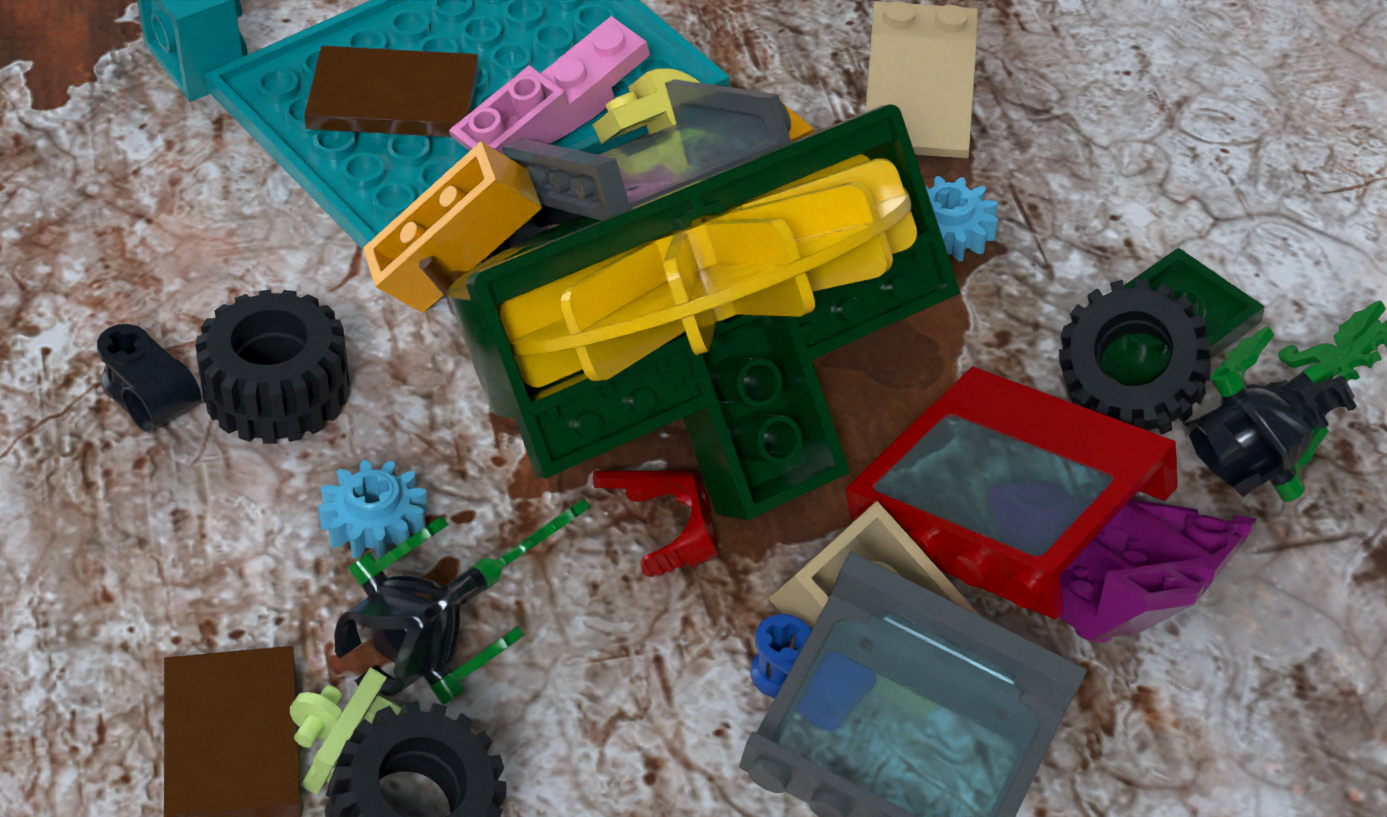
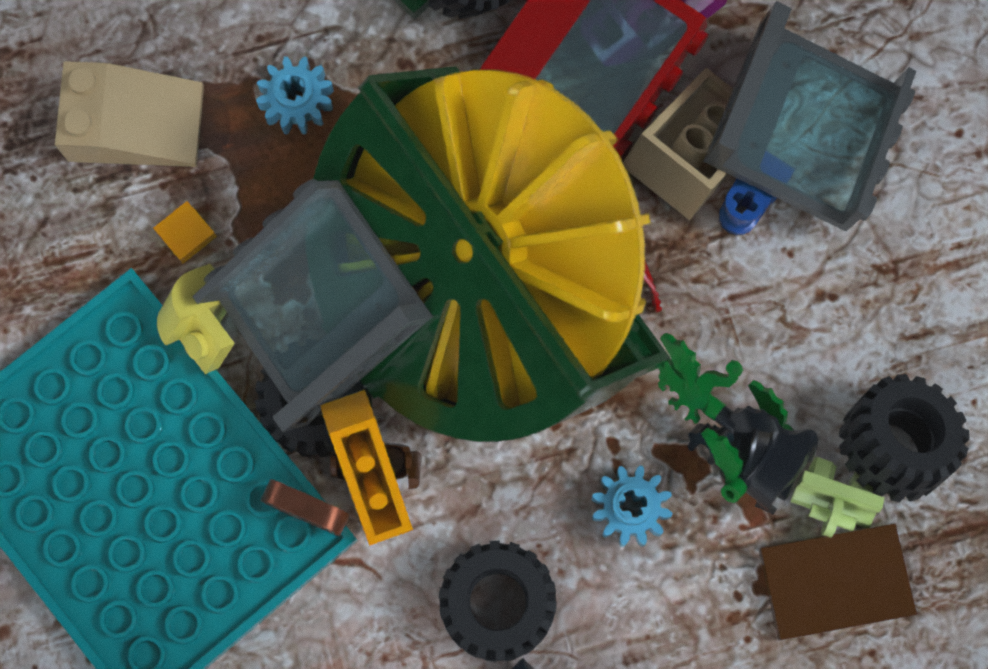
camera: 90 degrees left, 30 degrees up
reddish brown tile [304,46,479,137] -> none
bright pink slope [449,16,650,155] -> none
none -> copper beam [260,479,350,536]

